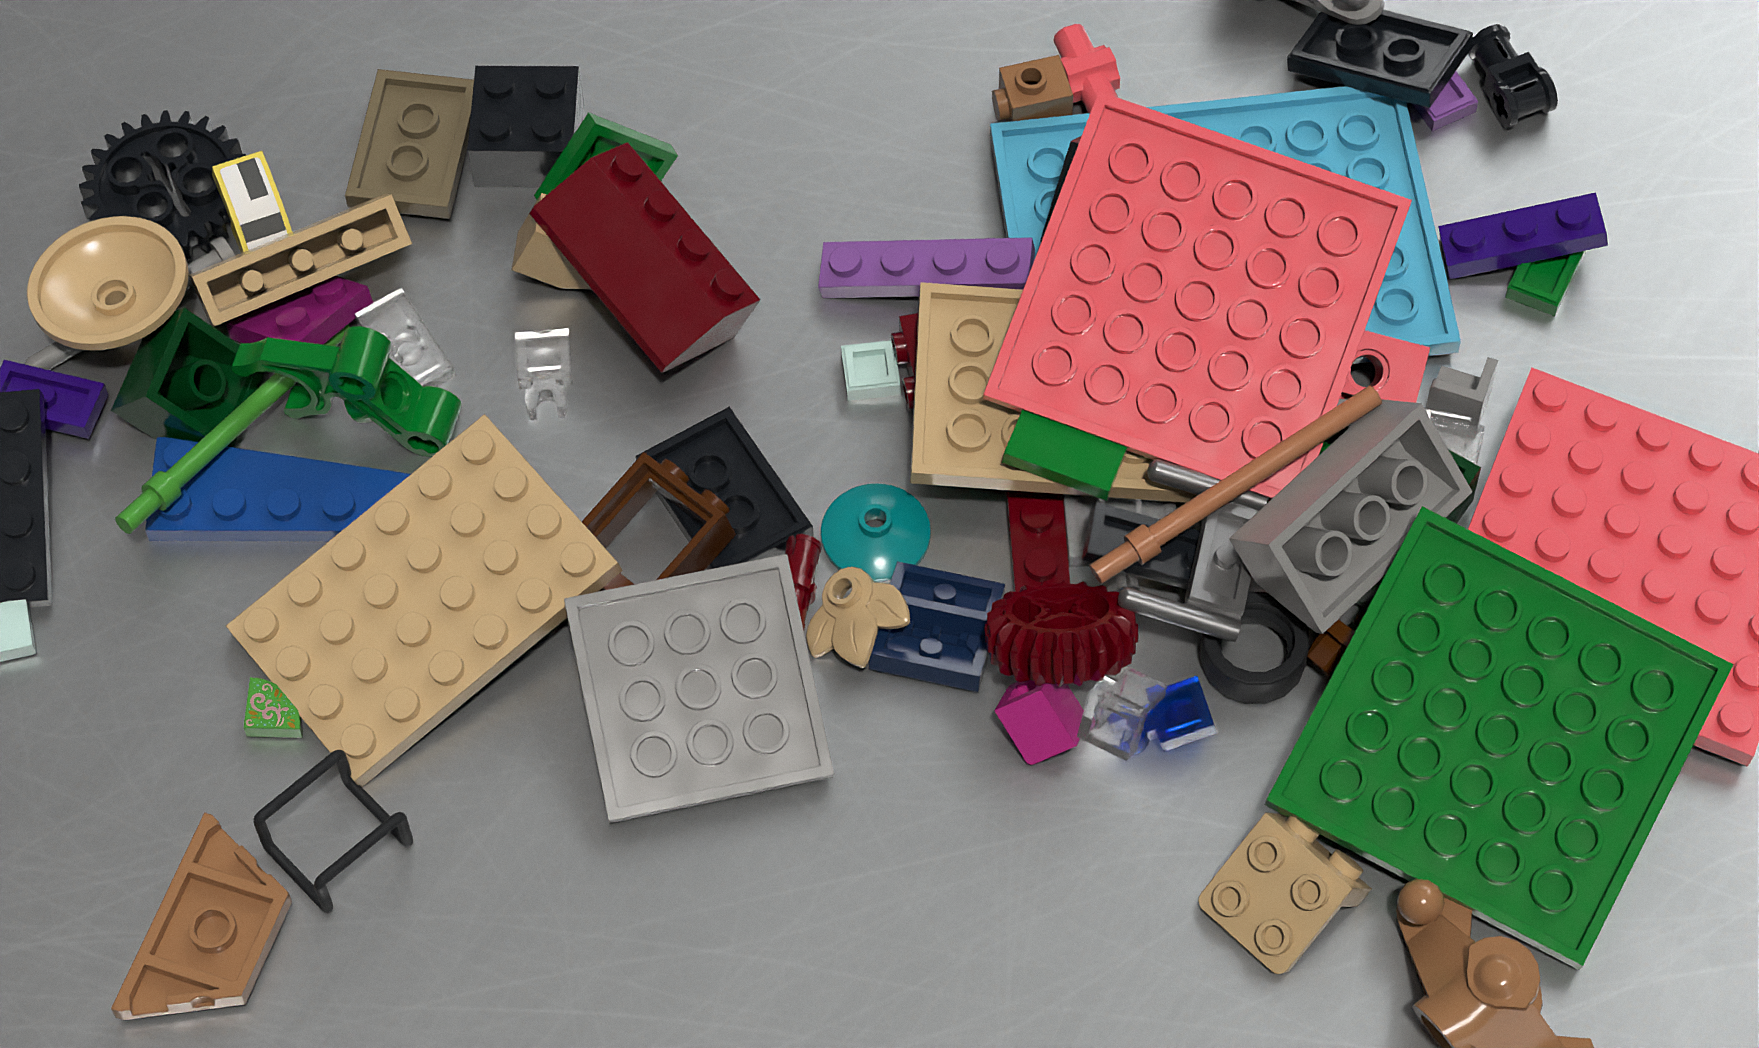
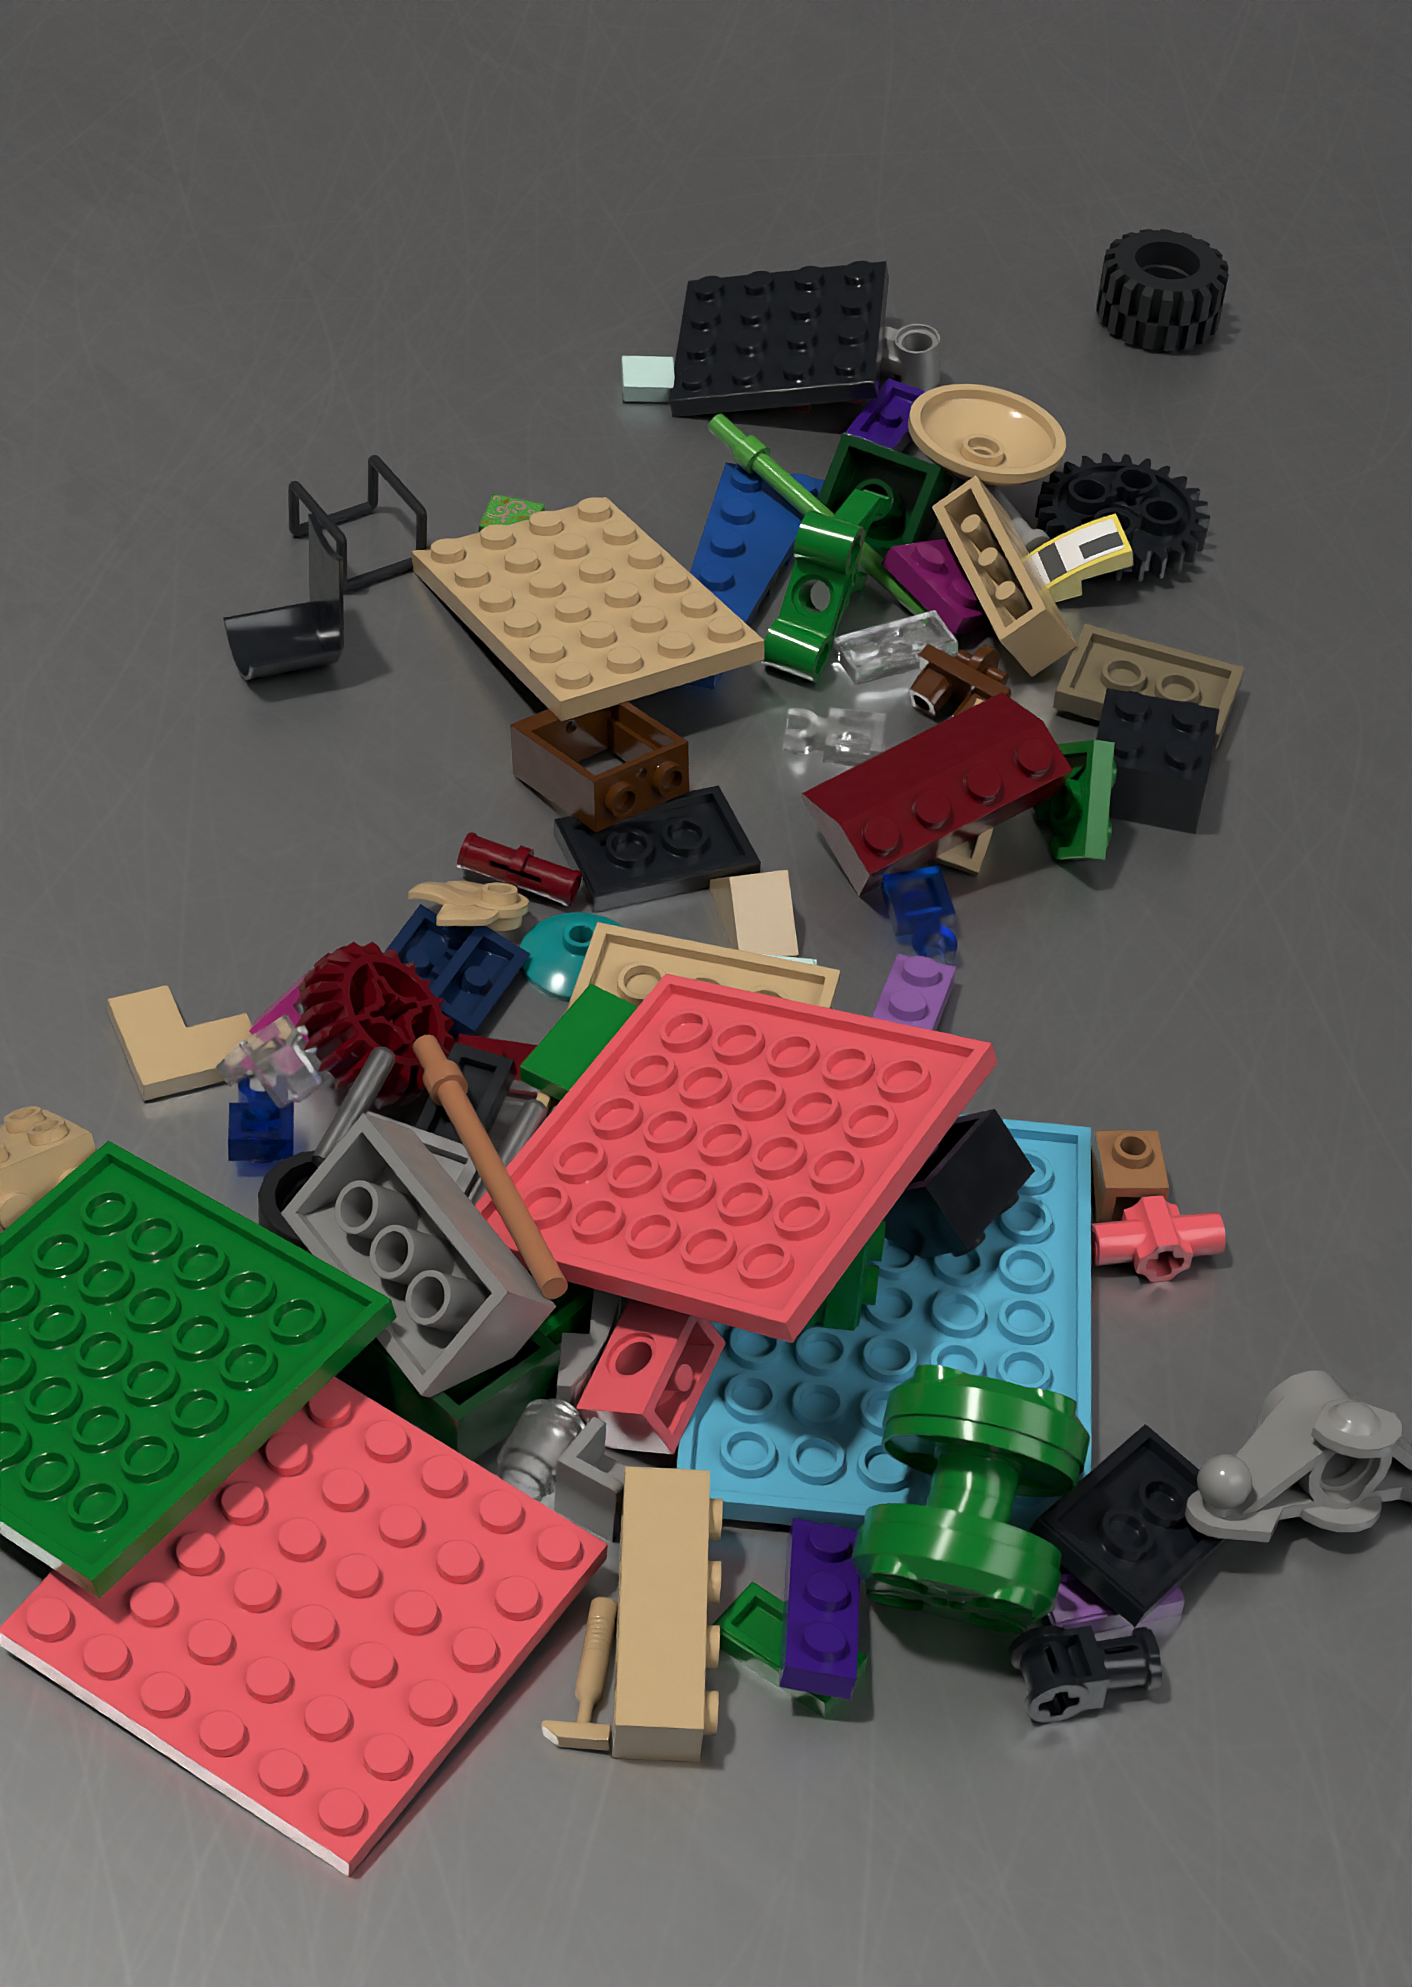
camera: 95 degrees right, 15 degrees down
medium nougat wing [111,813,292,1020] -> none
light grey plate [564,554,834,824] -> none
none -> tan tile [107,985,266,1101]
none -> black piece [223,514,344,681]
none -> tan piece [542,1597,618,1751]
none -> tan brick [612,1466,723,1762]
none -> tan slope [709,870,799,958]
none -> green wheel [851,1364,1090,1634]
none -> clear blue plate [880,866,958,965]
none -> reddish brown hips [909,644,1011,717]

